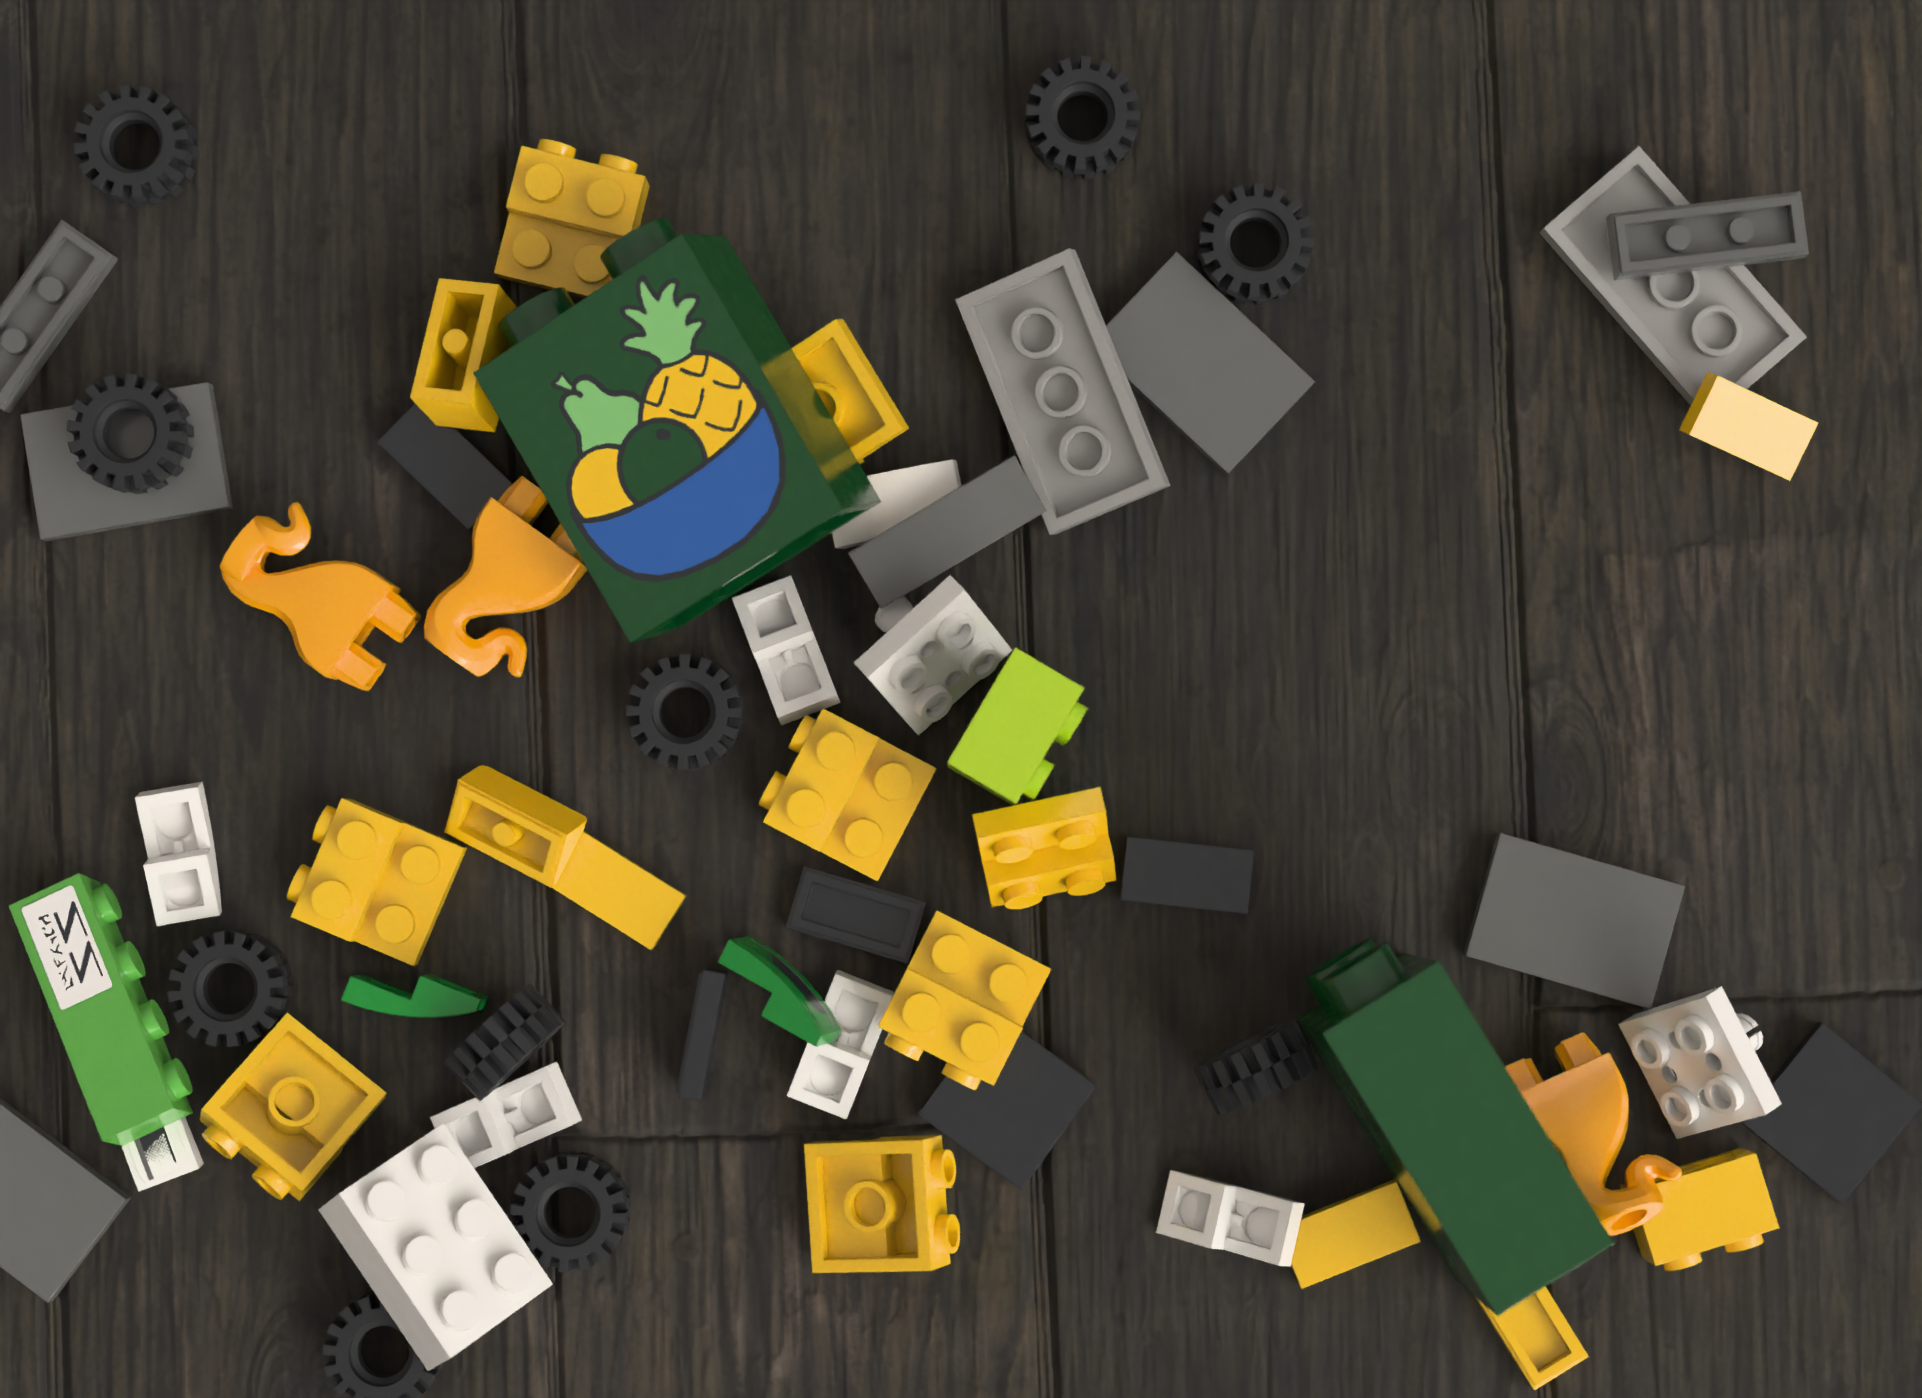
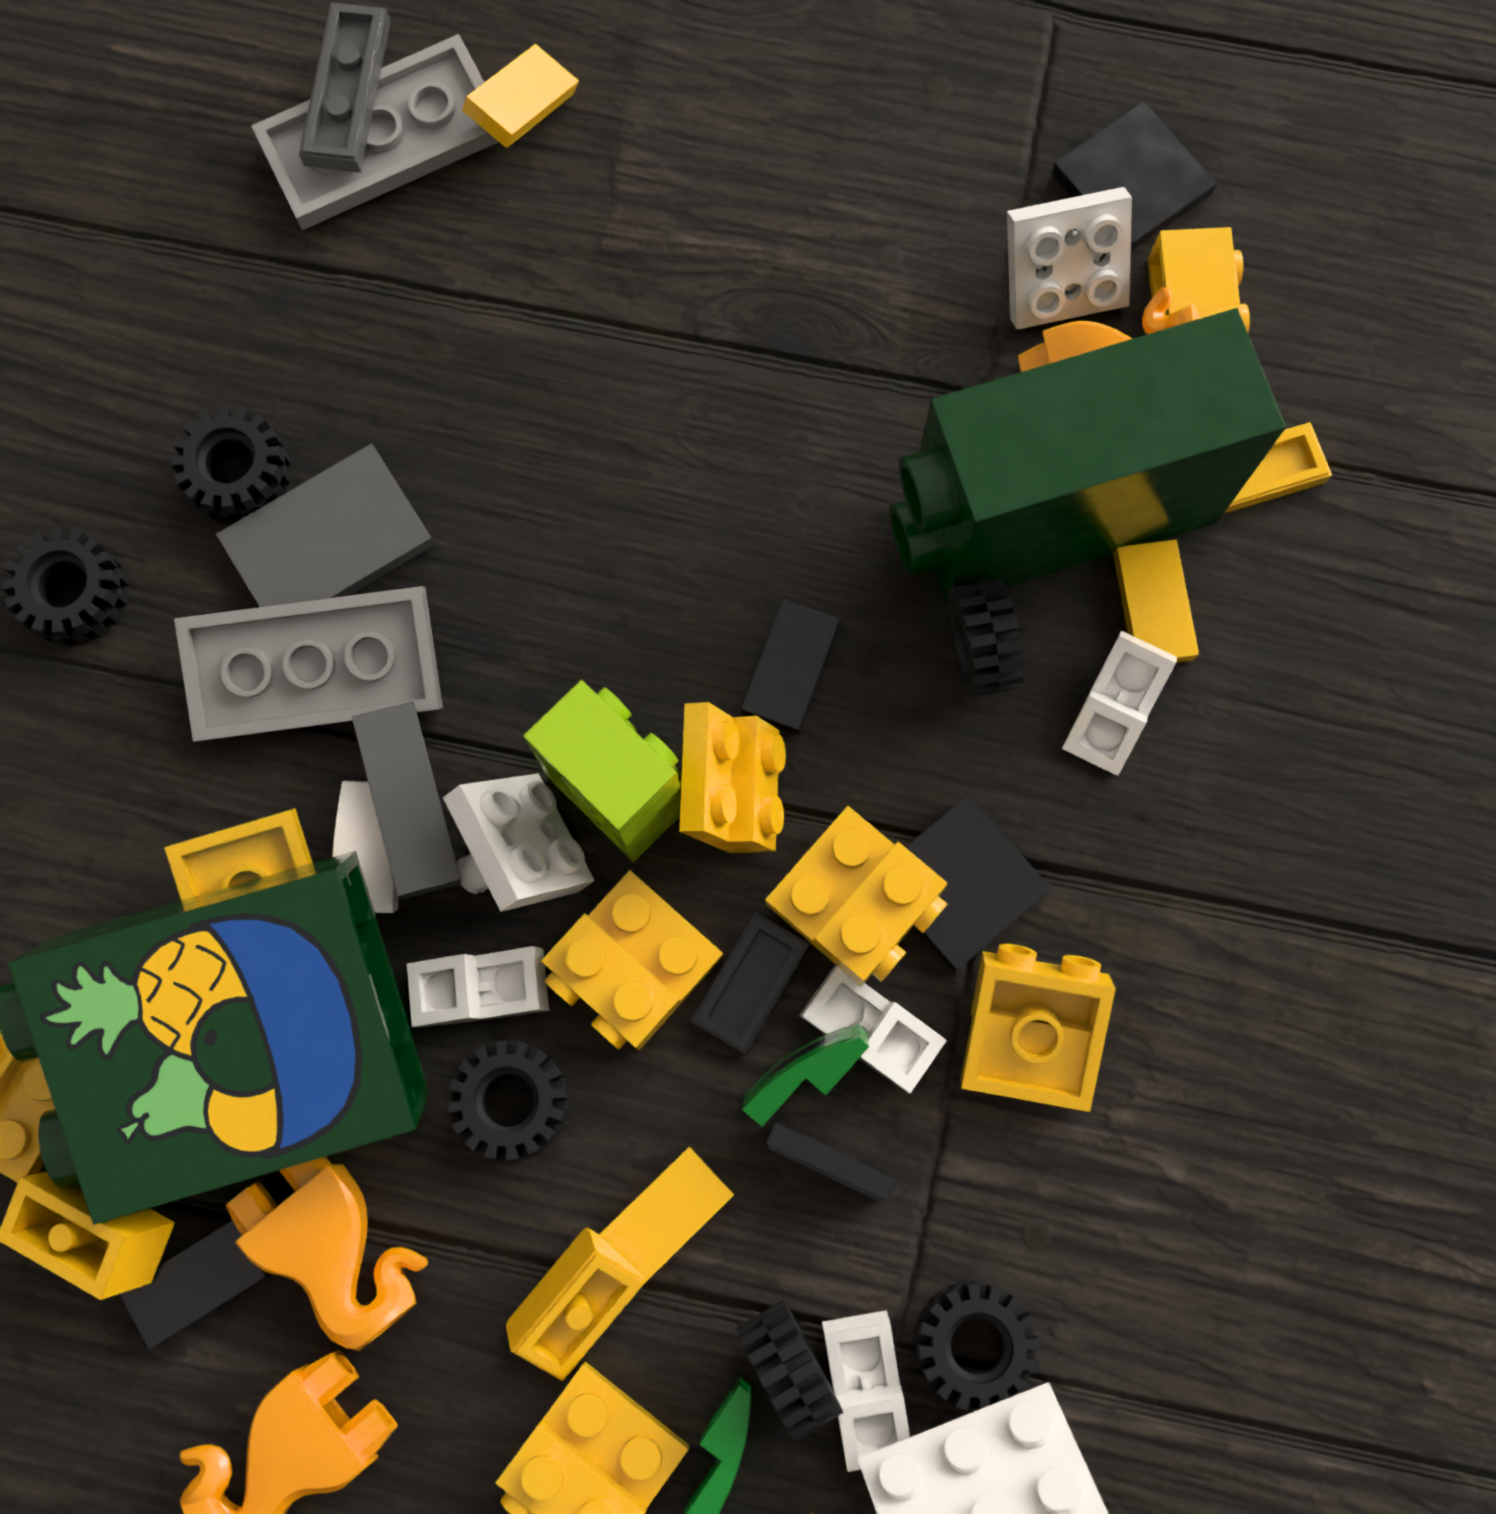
camera: 75 degrees left, 10 degrees down
dark grey tile [1463,833,1685,1009] -> none

